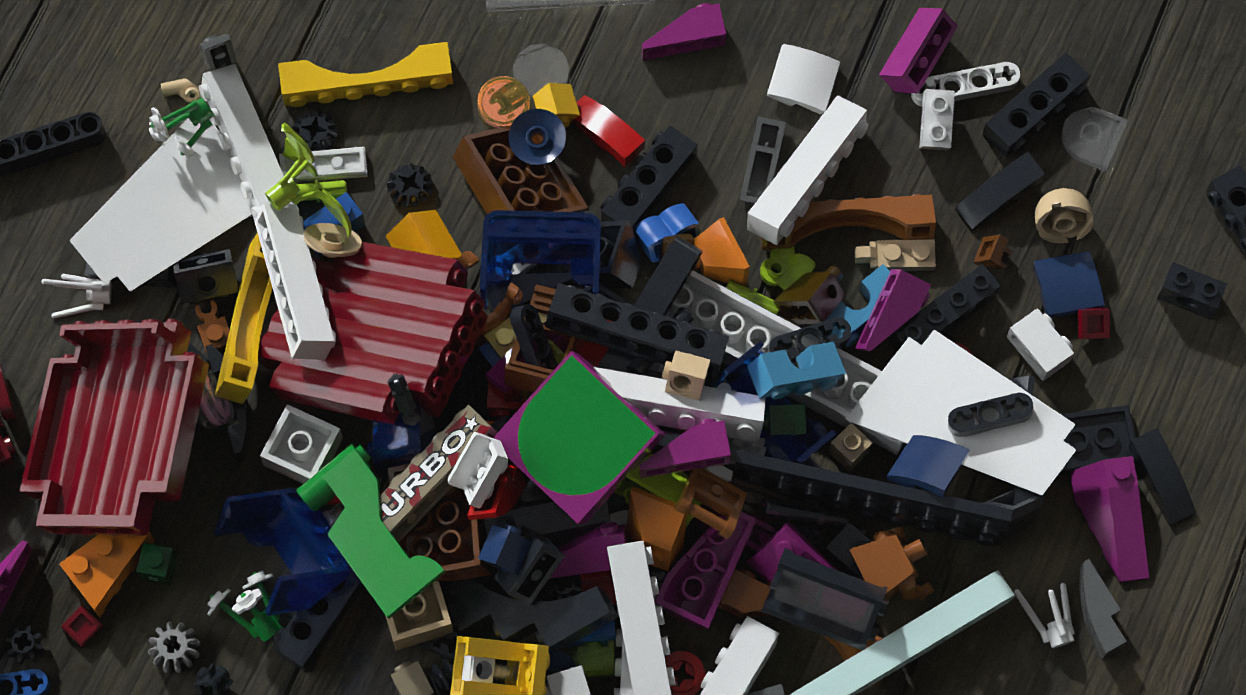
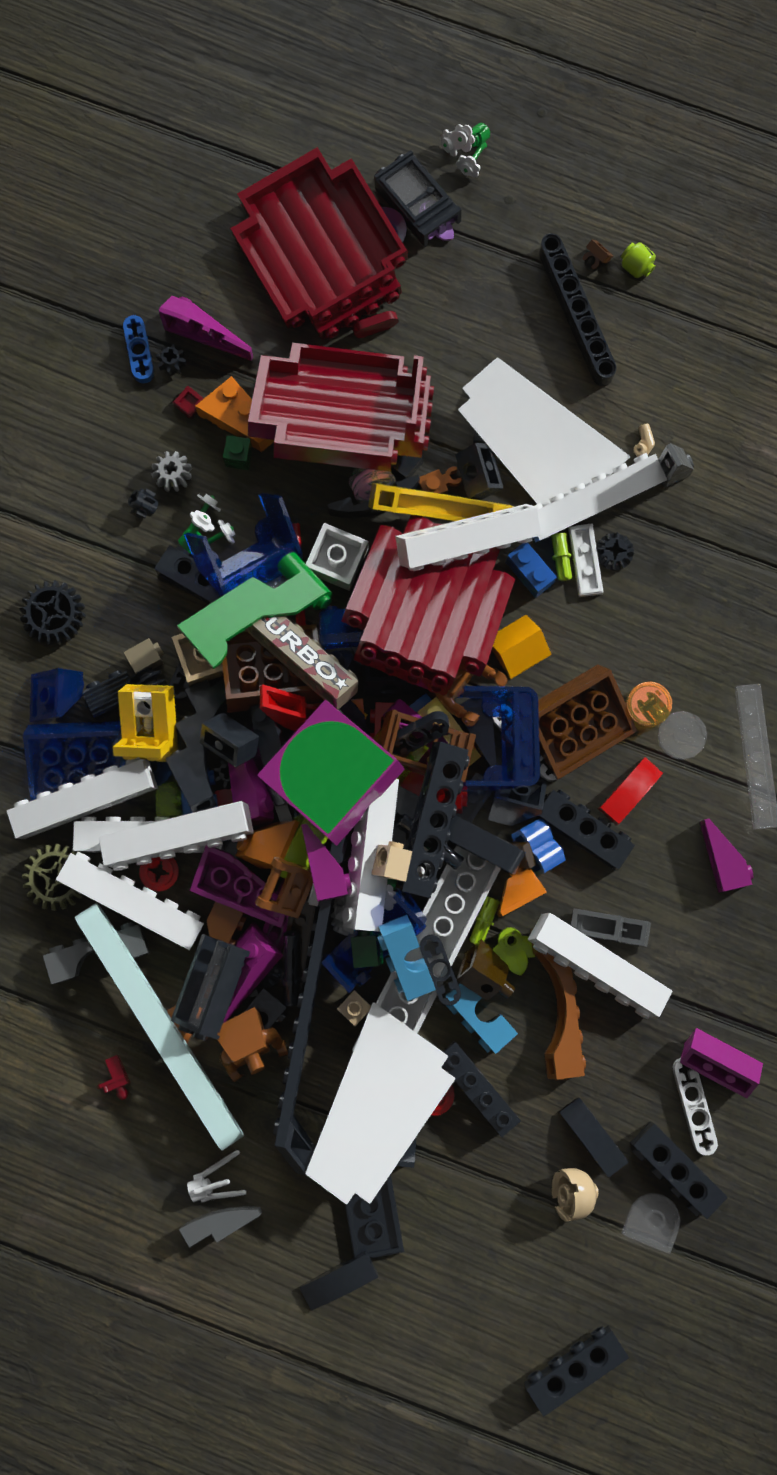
camera: 85 degrees right, 10 degrees up
white plant [41,274,112,319] -> none
green plant [149,97,215,159] -> none
lime plant [264,122,351,238] -> none
yellow arch [278,42,453,107] -> none
tan dish [303,223,362,258] -> none
black gear [387,162,433,207] -> none
black axle [388,373,421,426] -> none
white bracket [447,432,508,508] -> none
dark blue brick [478,524,532,575] -> none
dark blue dish [509,109,566,165] -> none
yellow brick [533,83,580,128] -> none
white slope [767,44,840,115] -> none
tan hinge [855,240,936,271] -> none
magenta slope [855,269,931,352] -> none
dark blue slope [886,435,970,498] -> none
white brick [919,89,955,151] -> none
black beam [948,392,1033,437] -> none
reddish brown tile [973,234,1012,269] -> none
white brick [1007,308,1074,381] -> none
dark blue slope [1033,251,1105,318] -> none
magenta wedge [1069,456,1149,583] -> none
dark red plate [1078,308,1110,339] -> none
black brick [1157,262,1227,320] -> none

